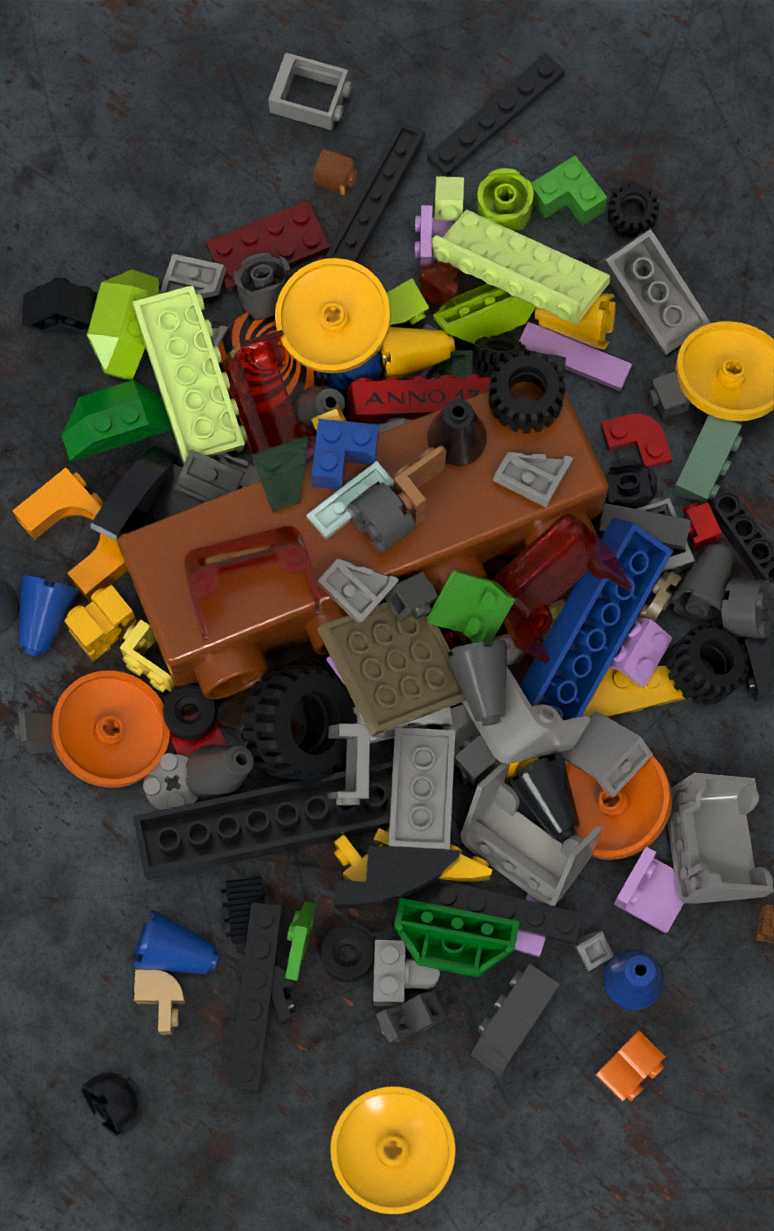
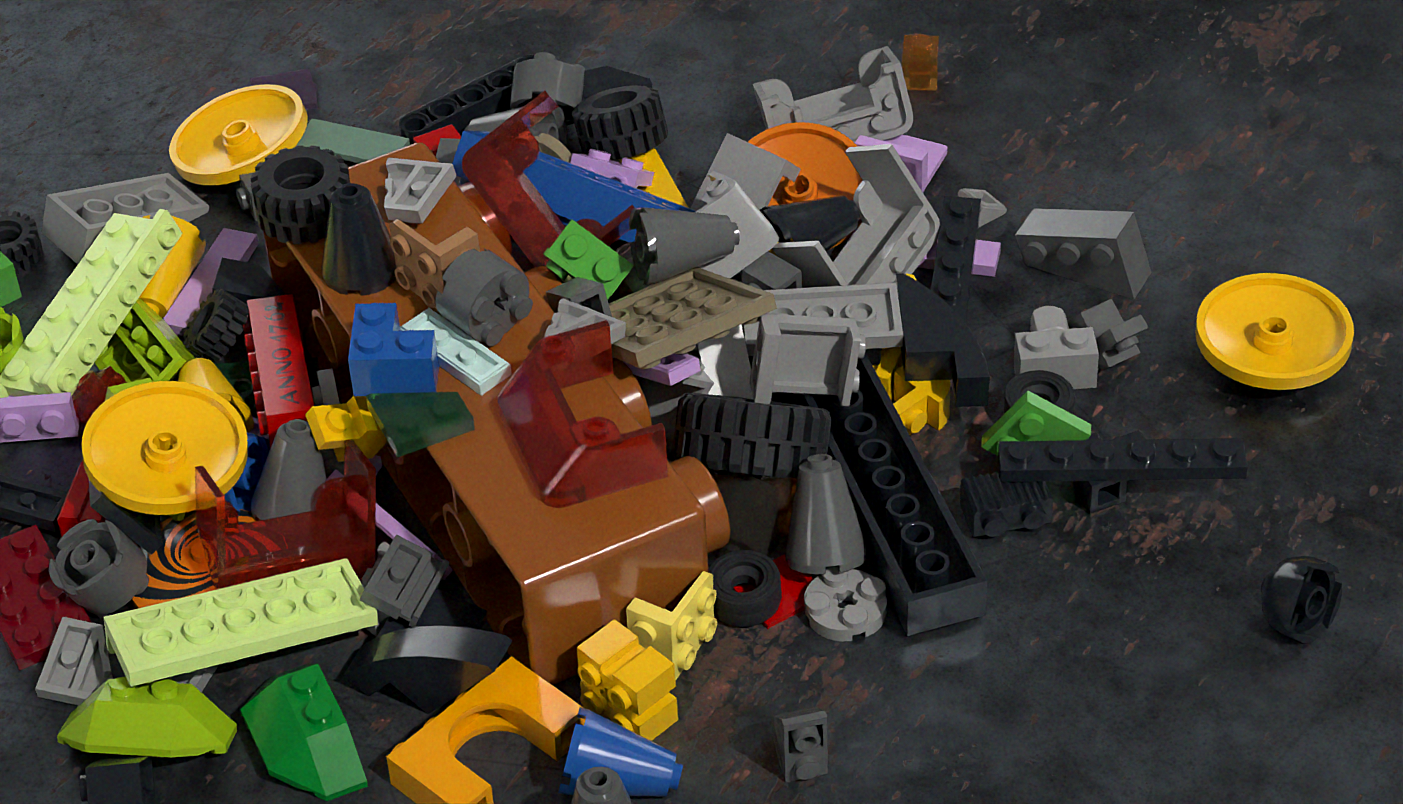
camera: 95 degrees left, 30 degrees down
orange dish [51,670,170,788] -> none
blue cone [131,909,219,974] -> none
tan brick [134,970,186,1035] -> none
green wedge [394,898,520,977] -> none
orange brick [595,1031,666,1102] -> none
blue cone [603,949,664,1011] -> none

